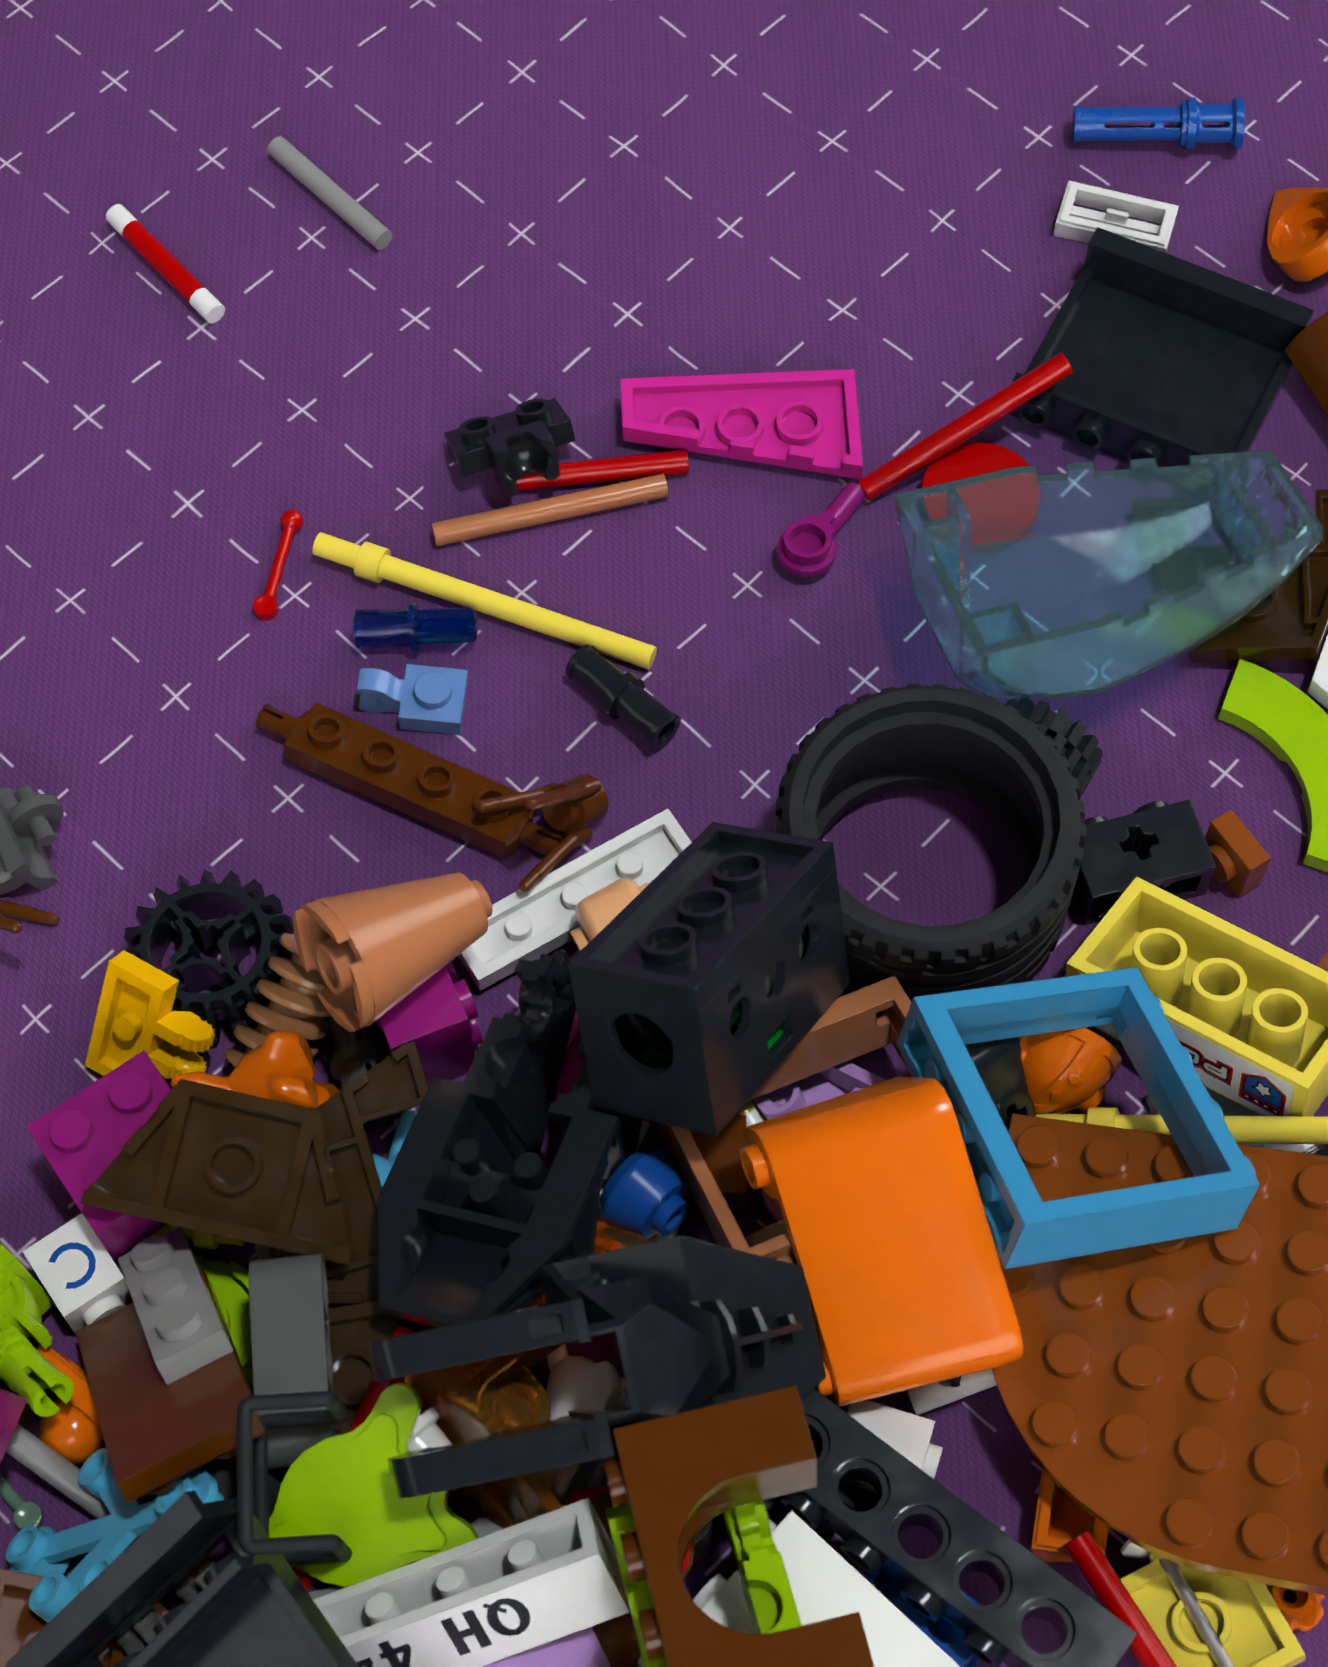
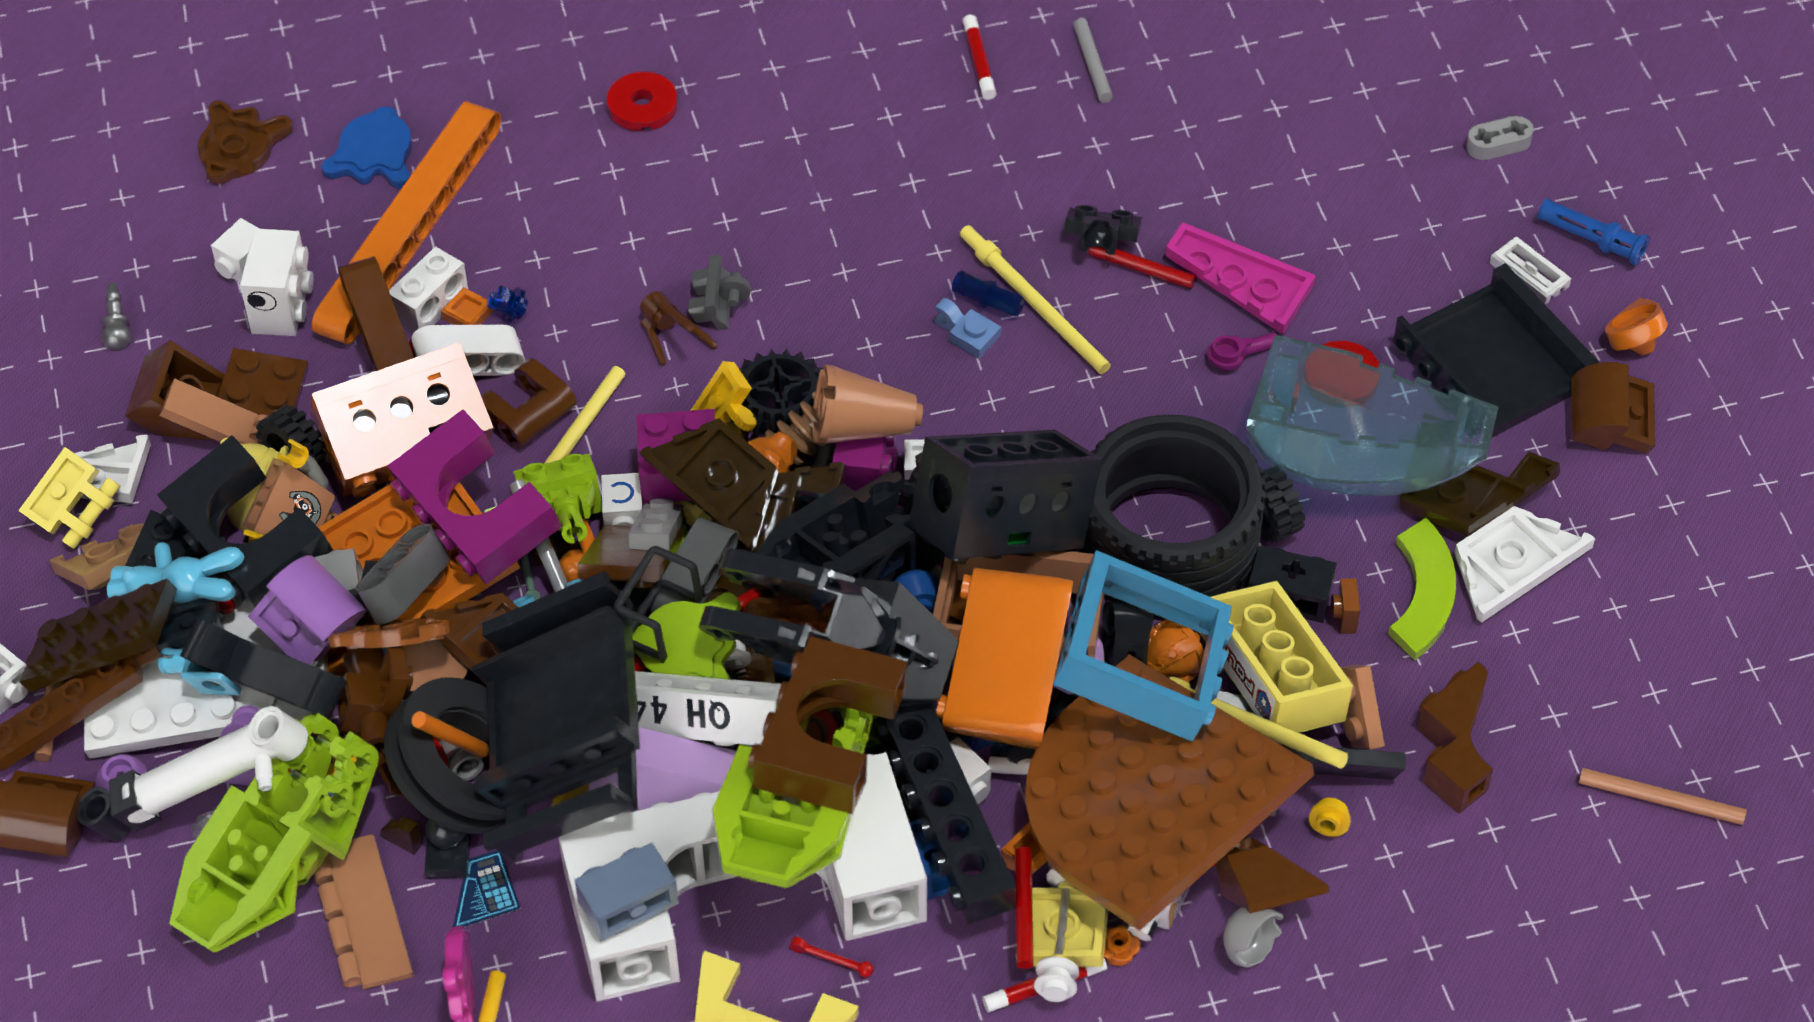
camera: 30 degrees right, 10 degrees down
red hinge [253,509,303,621] -> none
reddish brown plate [256,702,565,858] -> none
nougat bar [431,474,669,547] -> none
reddish brown plant [476,774,609,893] -> none
black pin [566,644,681,748] -> none
red bar [858,352,1074,501] -> none
none -> light grey beam [1466,116,1534,160]

